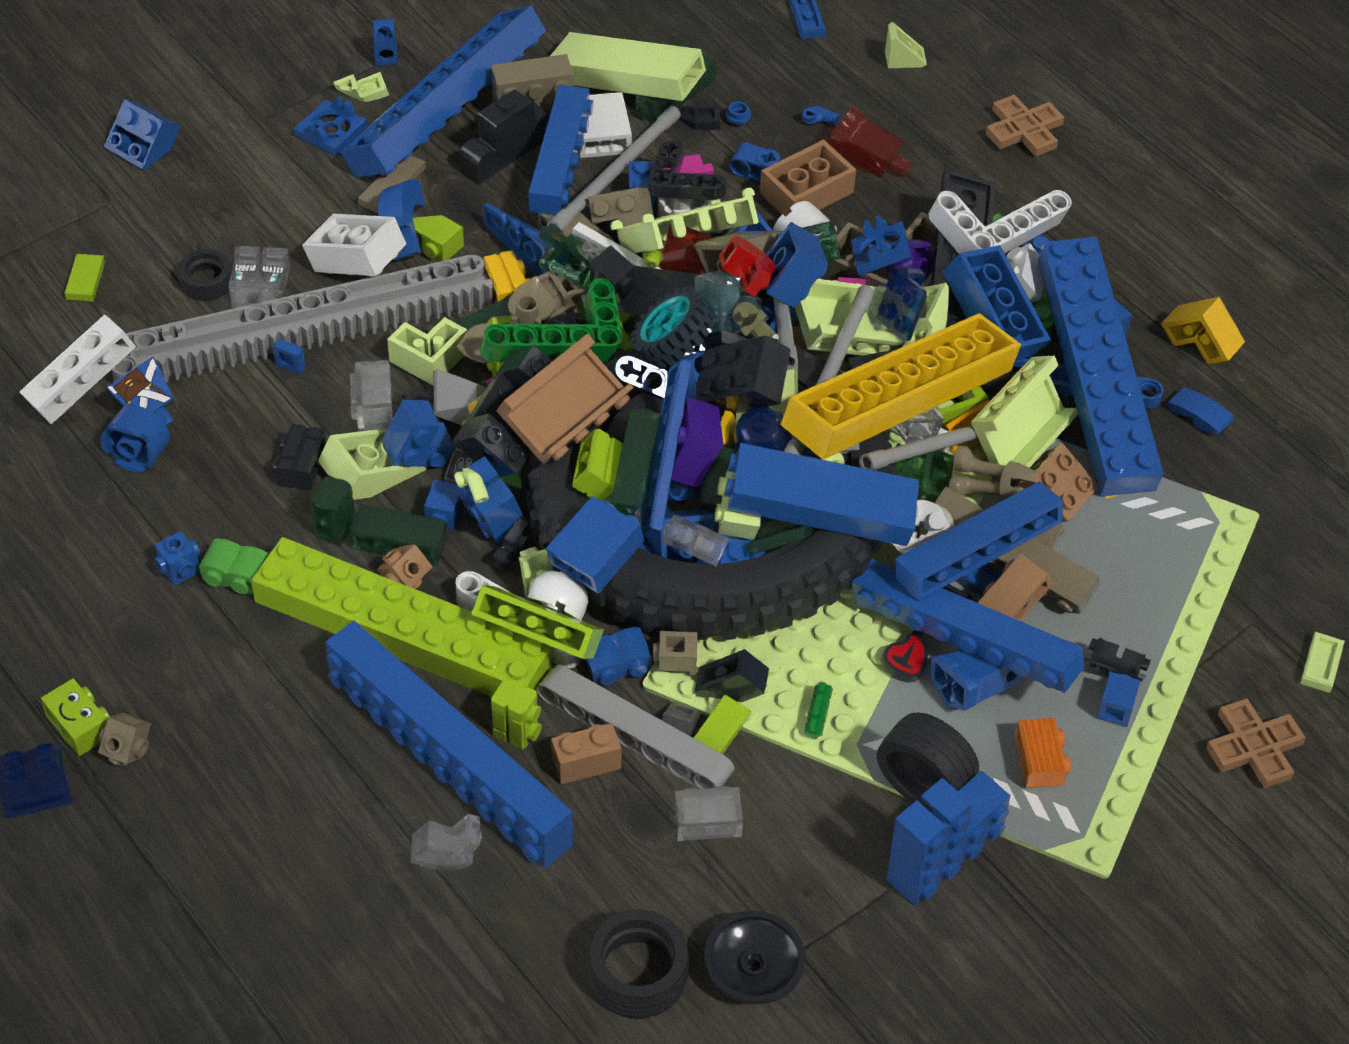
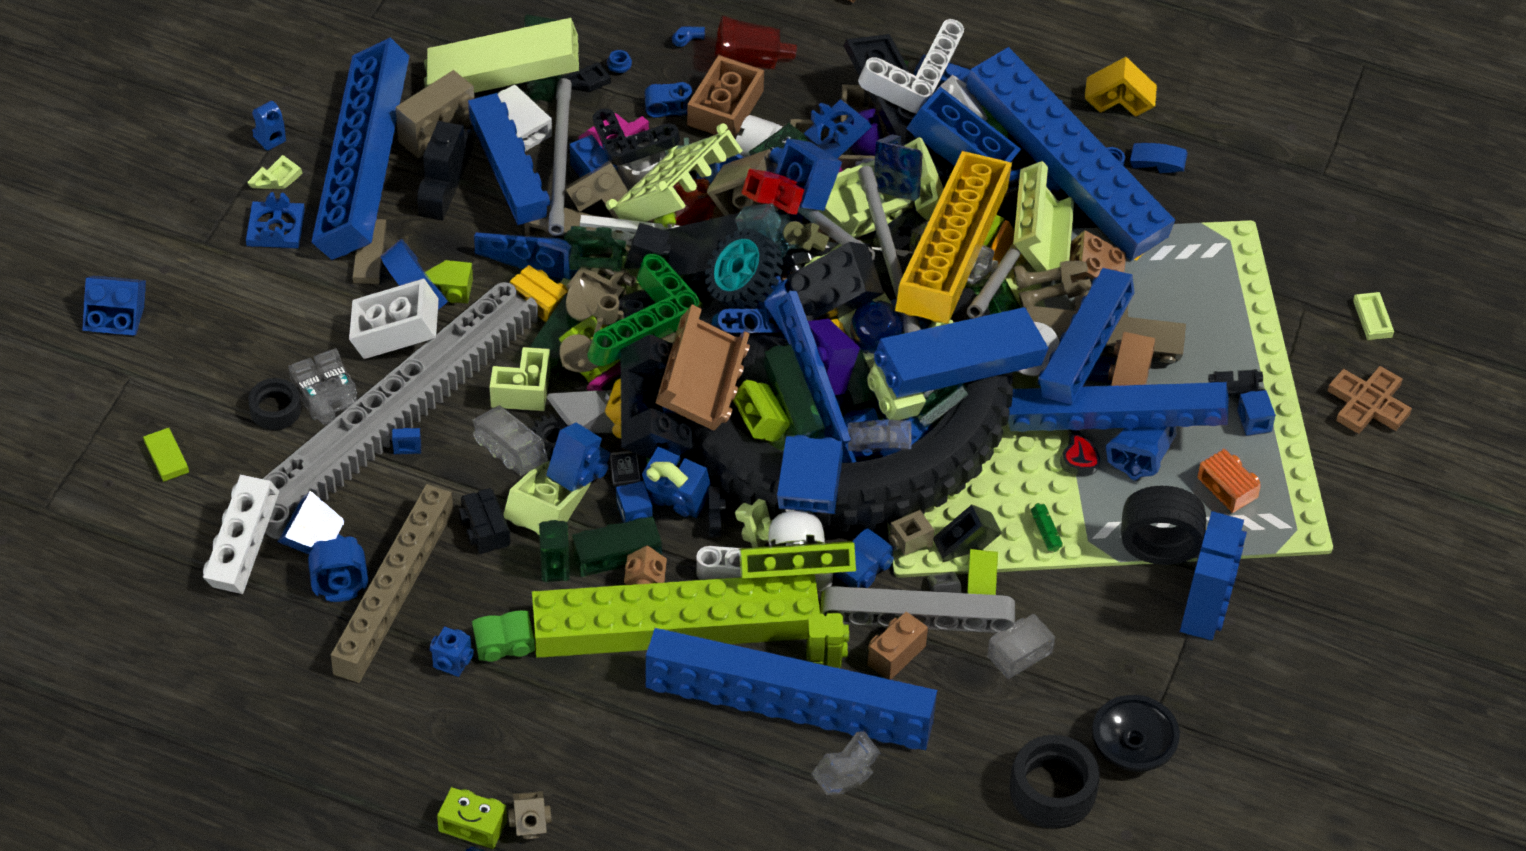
camera: 30 degrees left, 0 degrees up
none -> dark tan brick [331,484,453,683]

